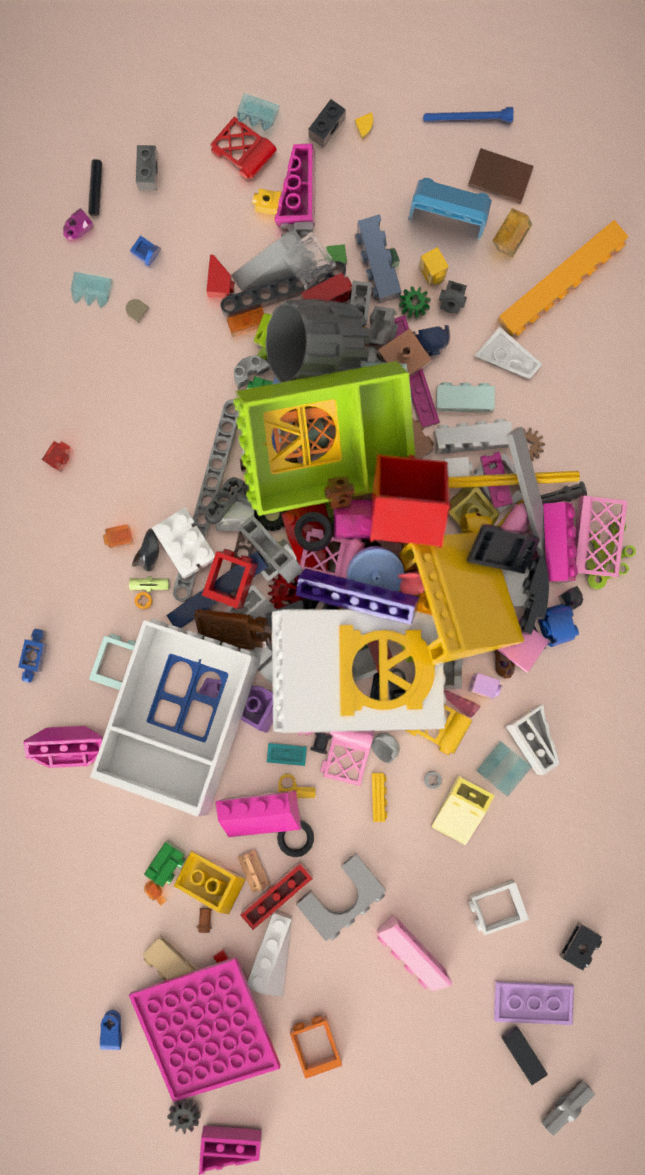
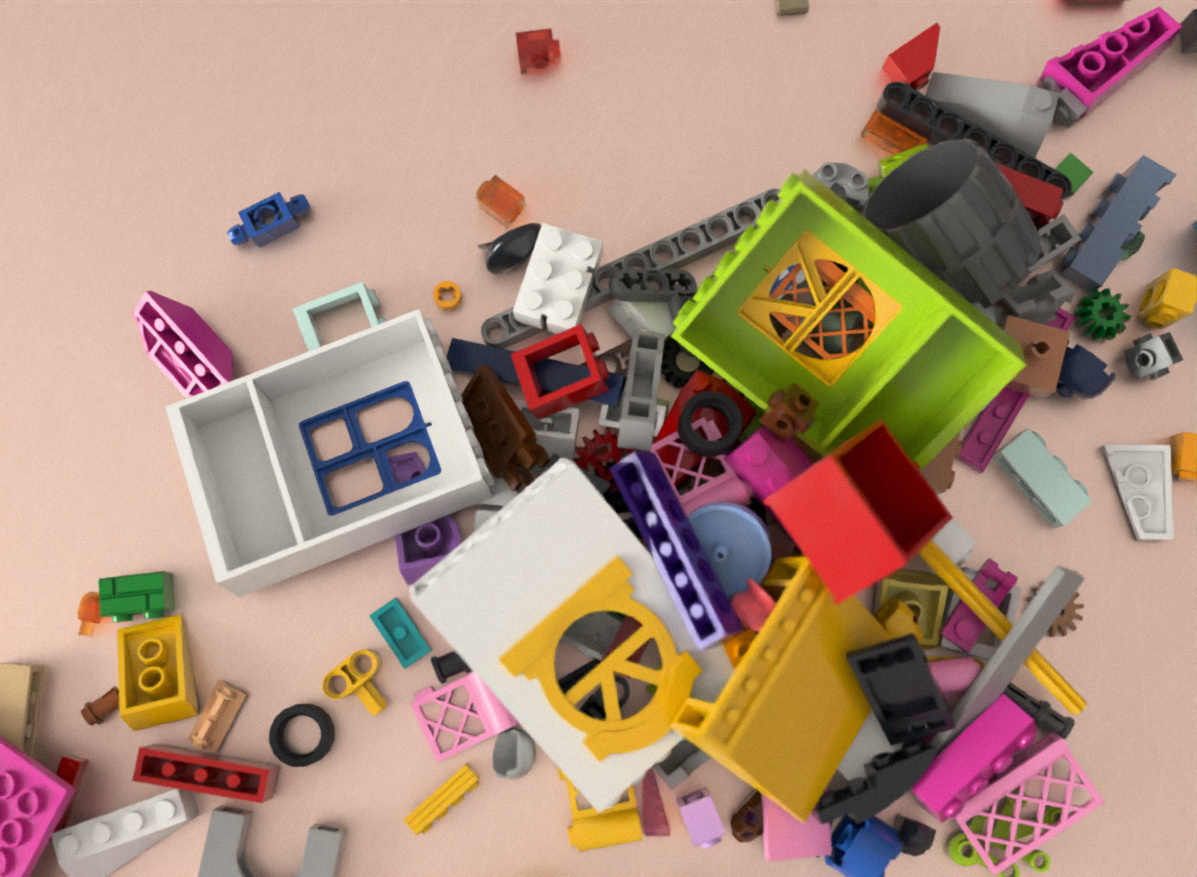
camera: 55 degrees right, 5 degrees down
yellowish green pin [129,576,169,592] -> none
dark pink slope [215,790,301,837] -> none
yellow brick [253,188,282,215] -> none
clear brick [281,232,336,290] -> none
light grey bush [424,771,442,789] -> none
white wedge [433,419,512,454] -> none

